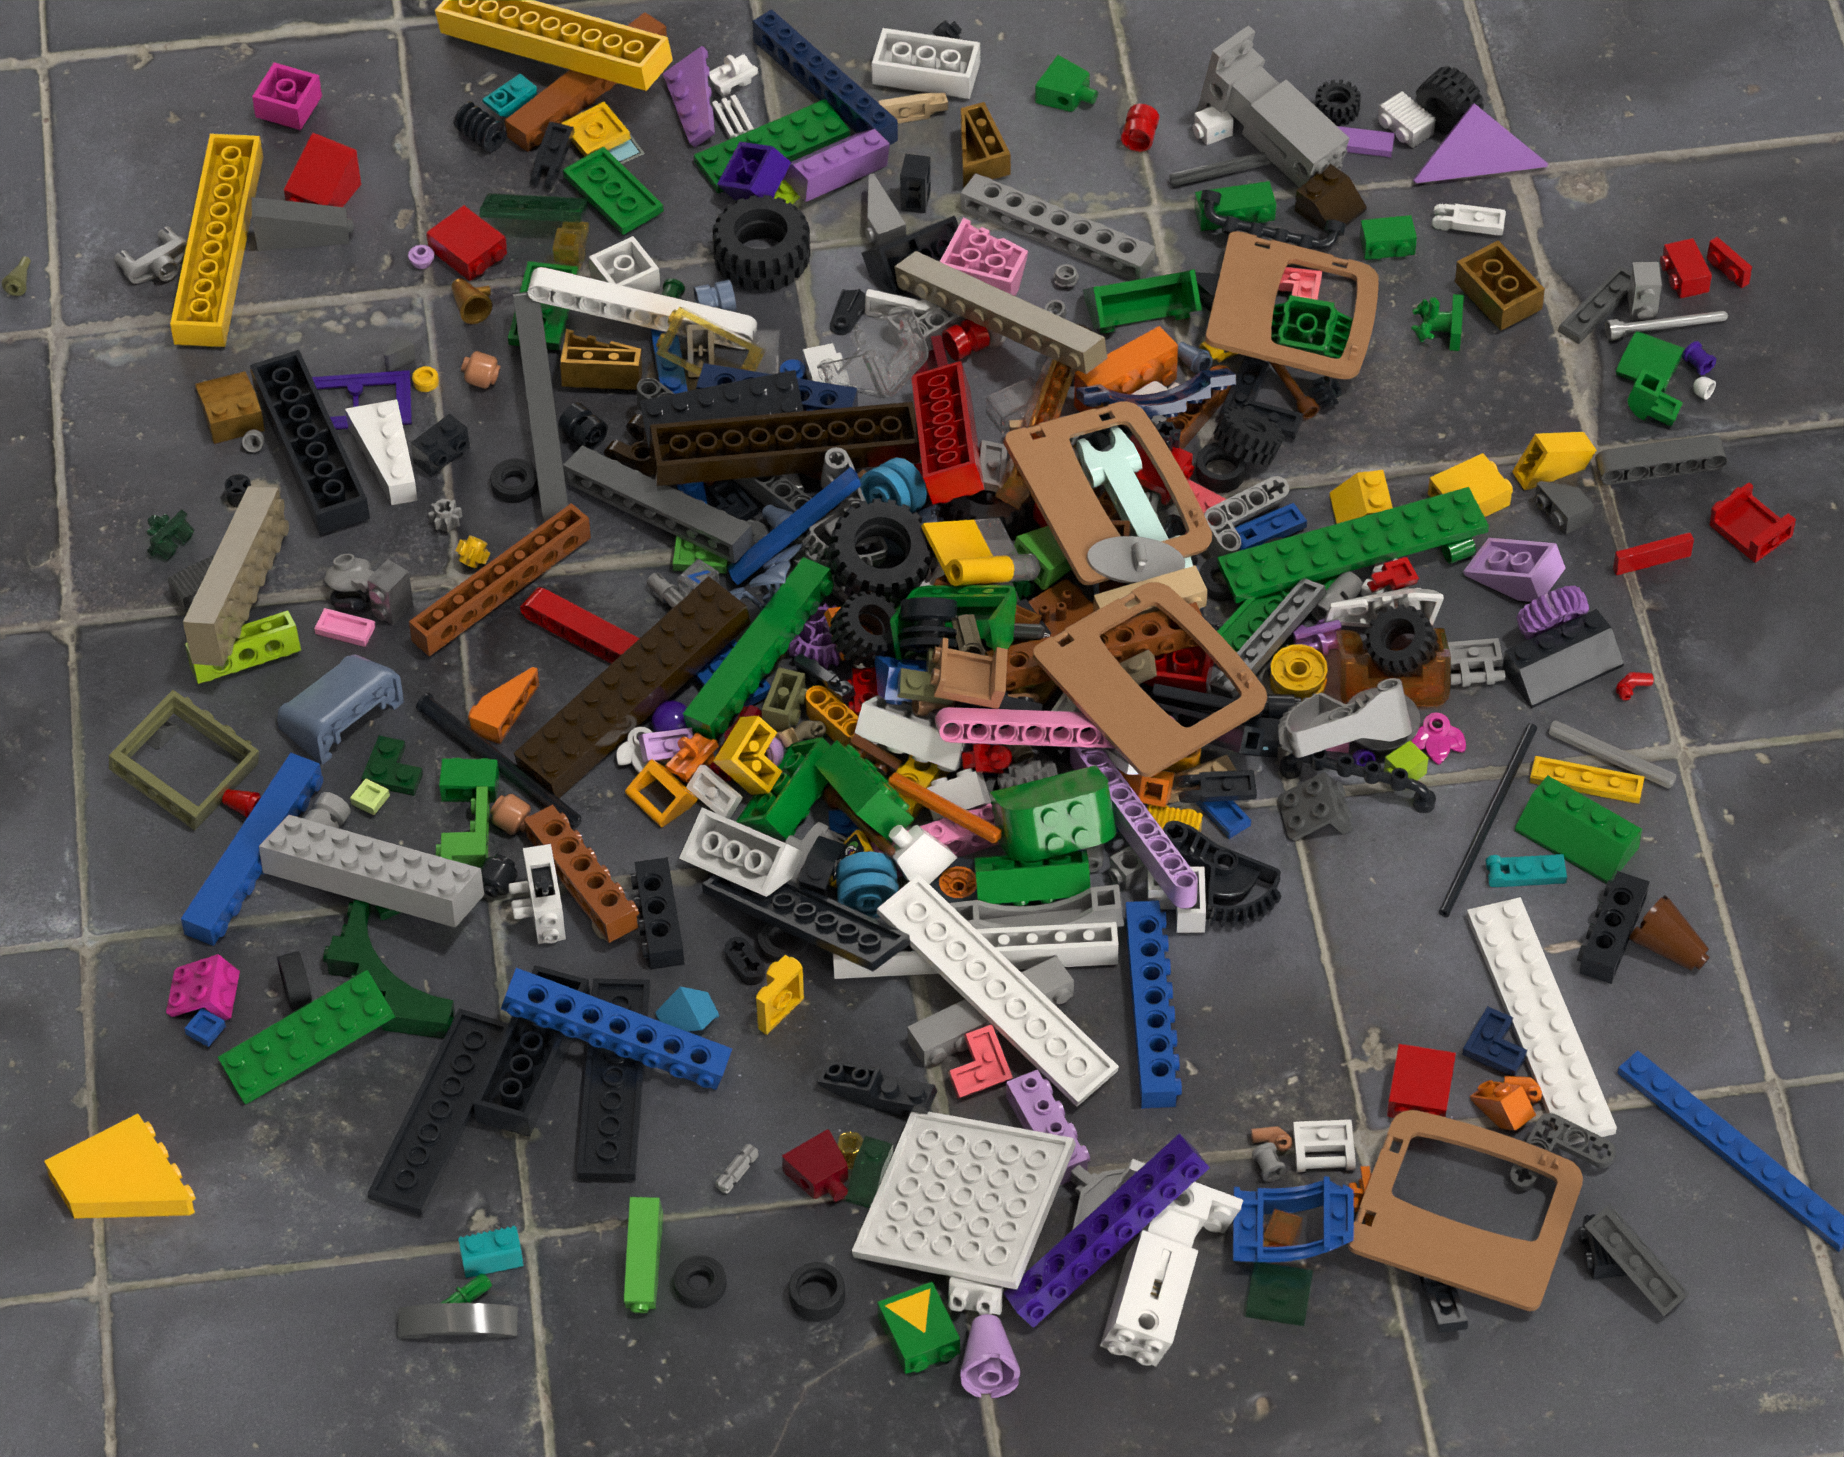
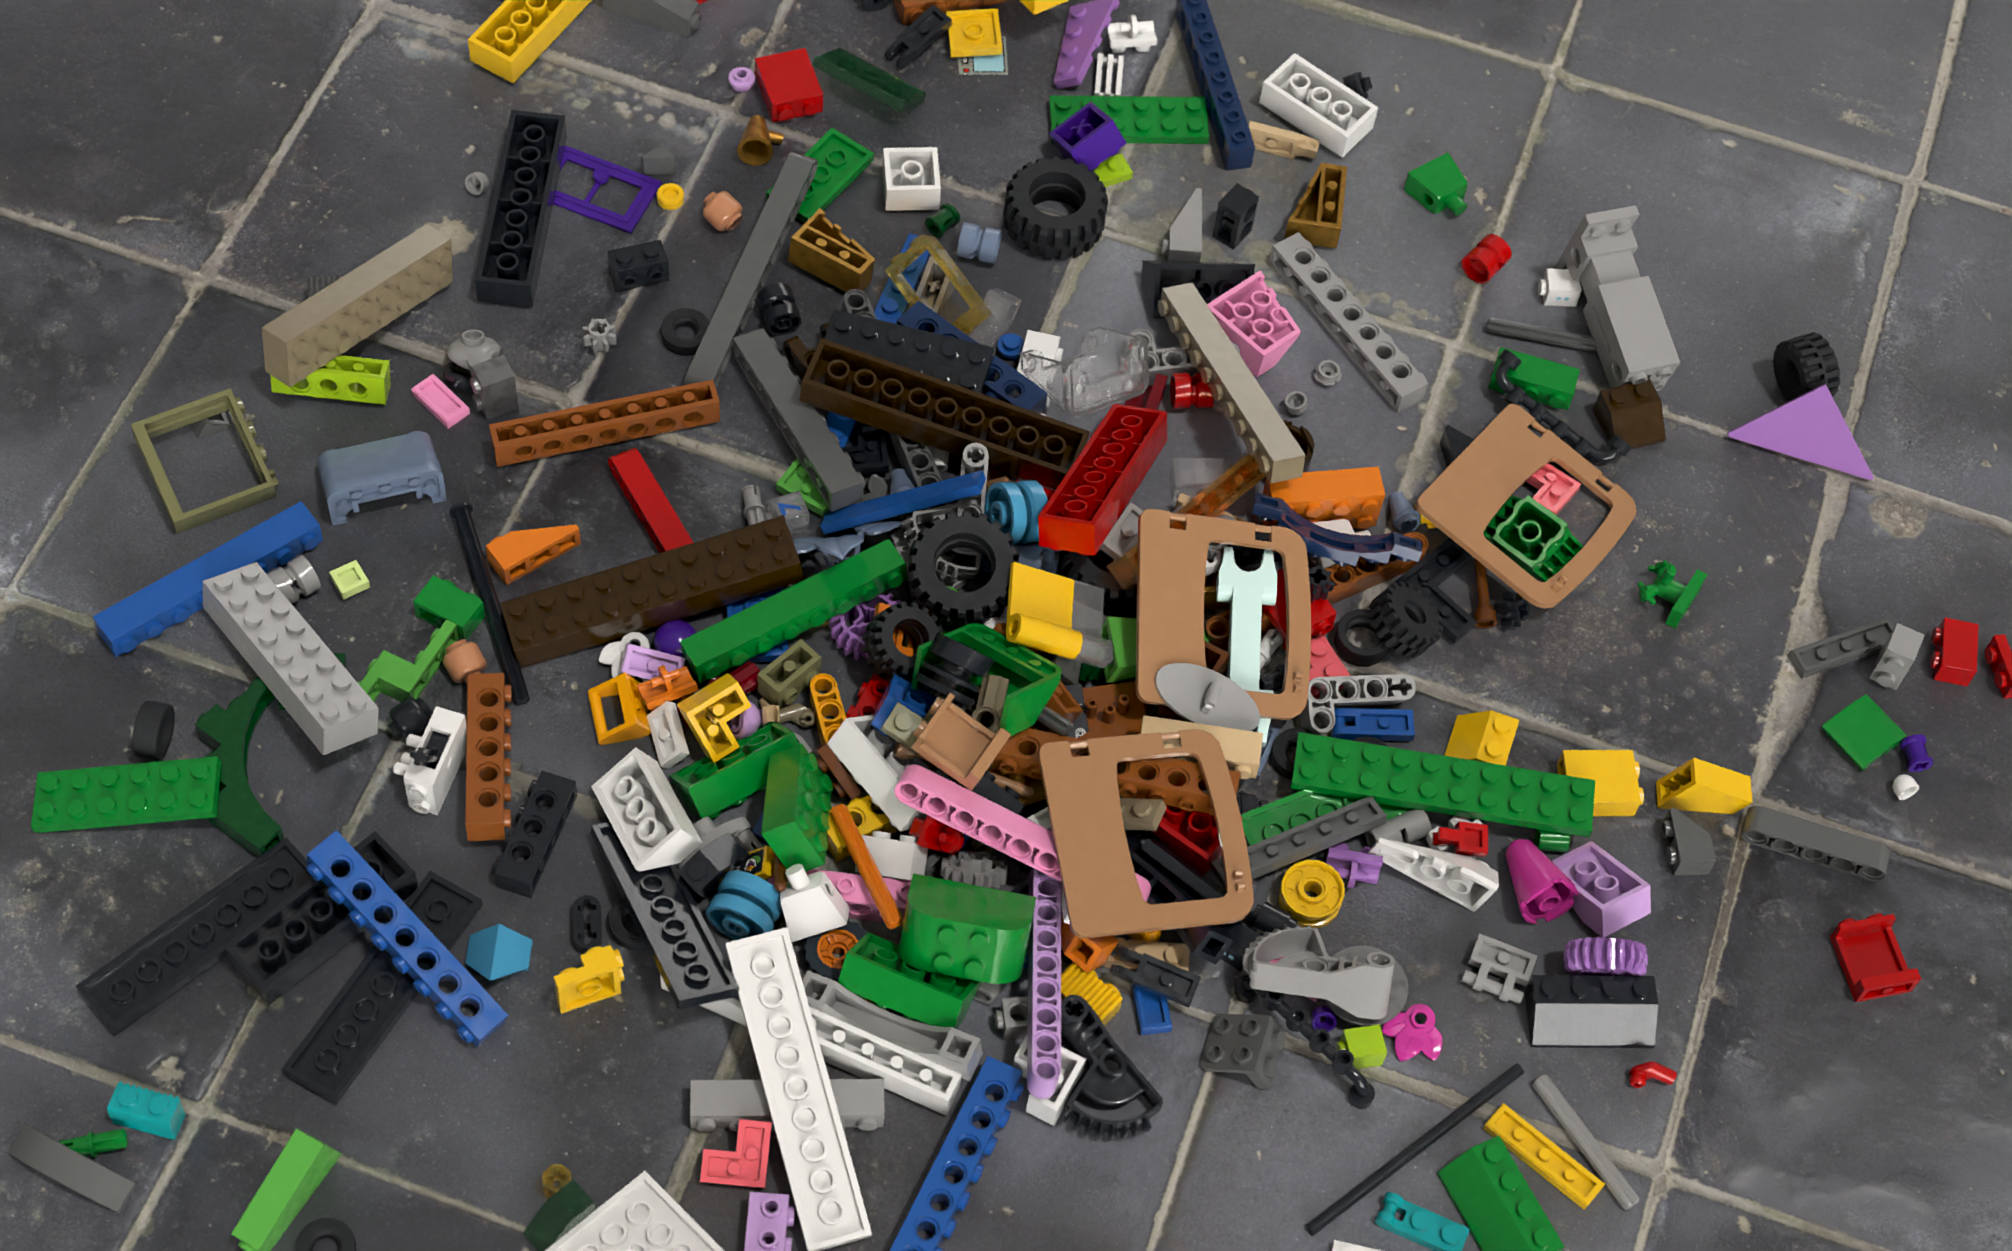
camera: 20 degrees right, 5 degrees up
clear green hips [146,509,194,559] -> none
dark pink bracket [166,954,240,1021] -> none
blue plate [184,1008,226,1047] -> none
pearl gold slope [195,371,265,444] -> none
red cone [222,789,261,818] -> none
black wheel [224,474,251,508] -> none
white wedge [345,399,418,505] -> none
dark green plate [361,736,423,796] -> none
yellow gear [455,535,490,568] -> none
white beam [528,267,757,350] -> none
clear yellow brick [553,220,590,265] -> none
green plate [563,147,664,235] -> none
light grey axle [715,1144,759,1194] -> none
dark red torso [782,1129,848,1201] -> none
medium lavender slope [783,129,890,202] -> none
black hinge [794,653,856,704] -> none
black slope [817,1059,938,1116] -> none
black piece [830,289,866,335] -> none
white hinge [865,289,937,320] -> none
green windscreen [1083,269,1202,333] -> none
black tyre [1315,79,1361,126] -> none
clear orange windscreen [1335,628,1451,707] -> none
medium lavender tile [1337,126,1395,157] -> none
green brick [1360,215,1417,260] -> none
black tyre [1365,604,1439,680] -> none
white brick [1378,91,1436,148] -> none
white hinge [1432,204,1506,236] -> none
pearl gold brick [1455,240,1545,331] -> none
light grey piece [1605,311,1728,341] -> none
red tile [1613,533,1694,576] -> none
green brick [1628,367,1683,426] -> none
none -> dark pink cone [1505,839,1578,924]

